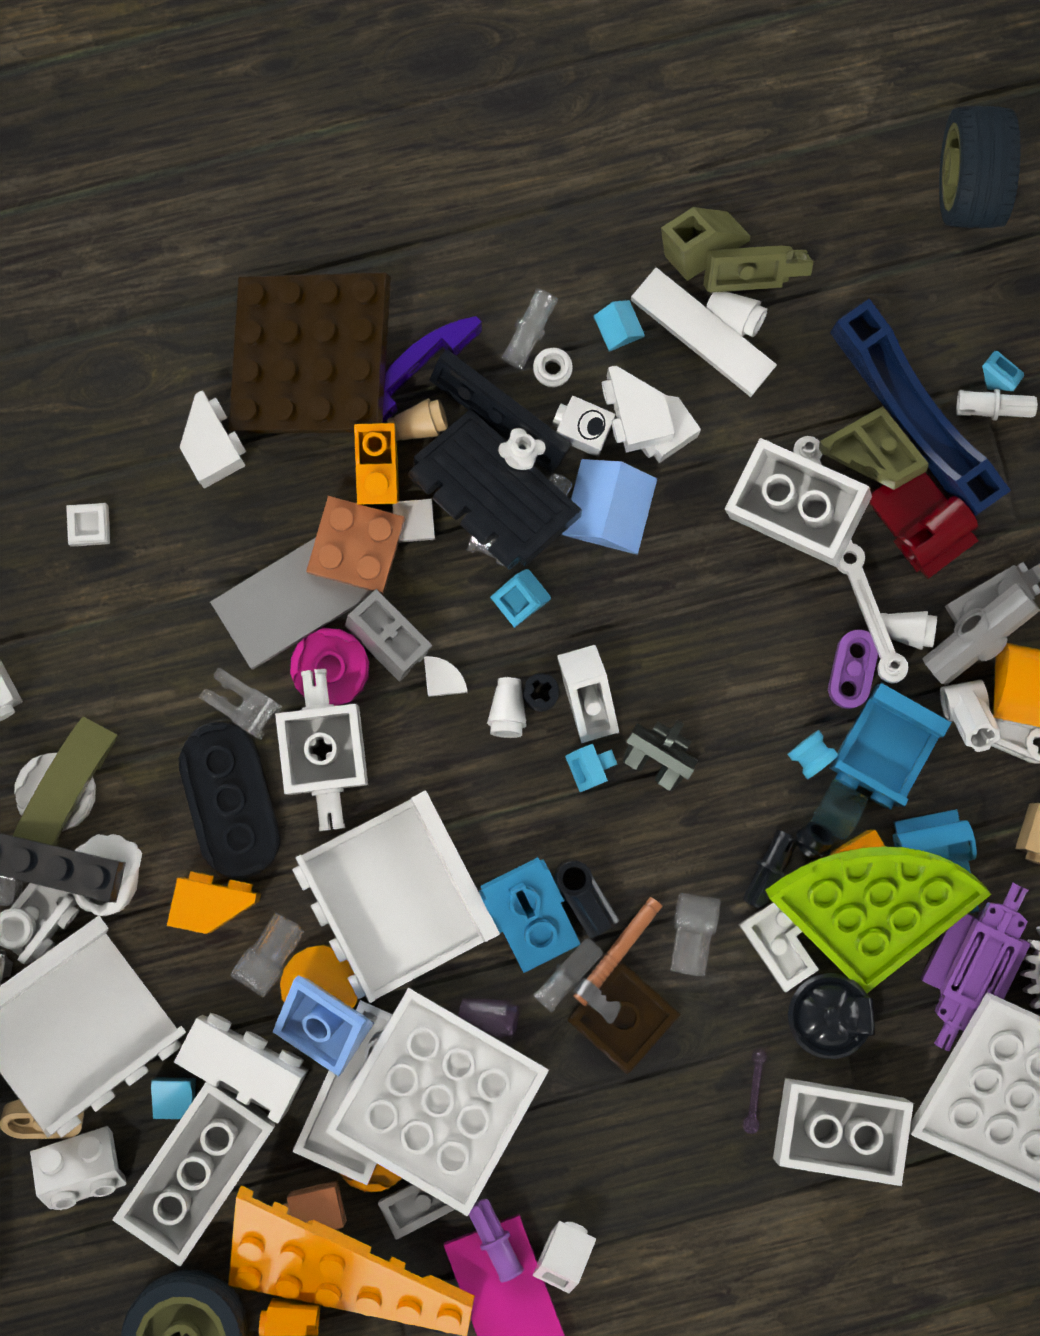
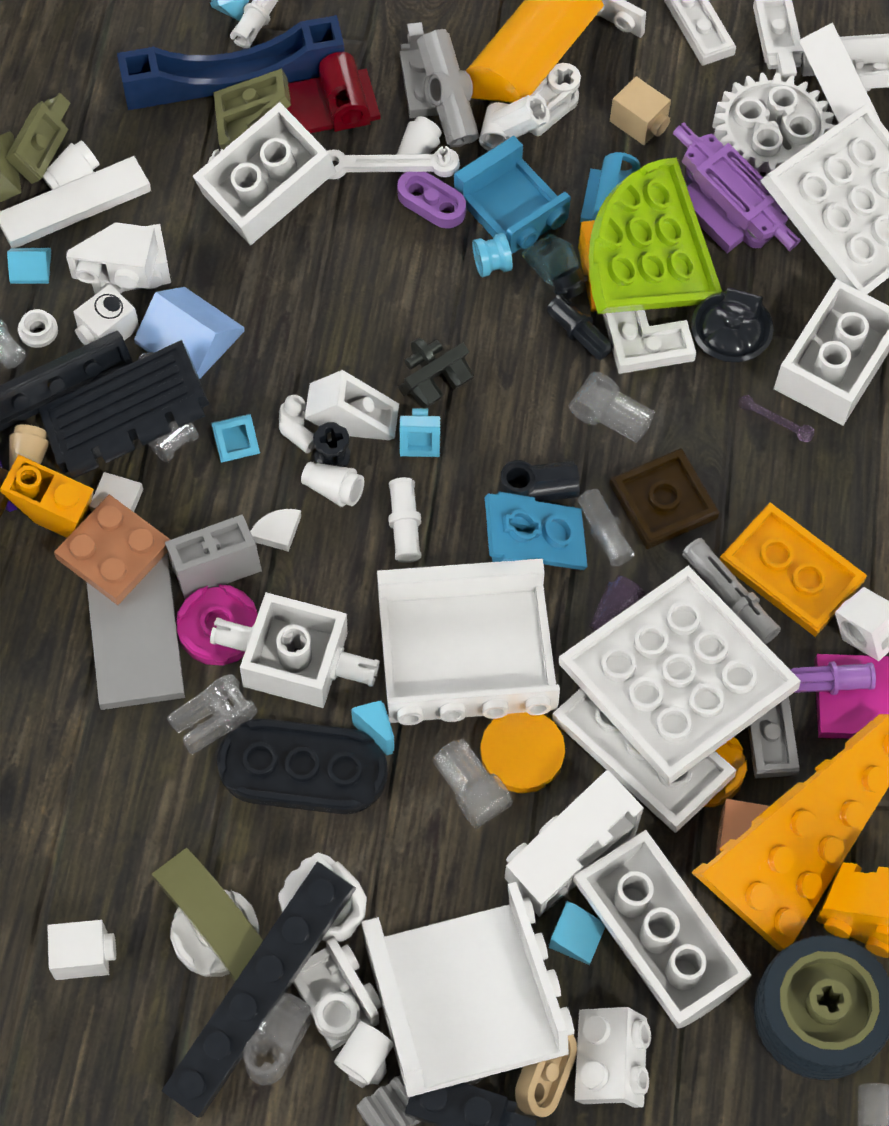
camera: 65 degrees left, 20 degrees down
light orange slope [167,871,261,934] -> none
light blue slope [273,975,374,1076] -> none
white plate [498,428,546,470] -> none
nougat piece [573,897,662,1024] -> none
none -> white arm [279,395,315,453]
none -> medium azure slope [351,700,394,755]
none -> white pin [389,477,421,563]
none -> light grey pin [682,538,781,644]
none -> light orange tile [719,502,867,637]

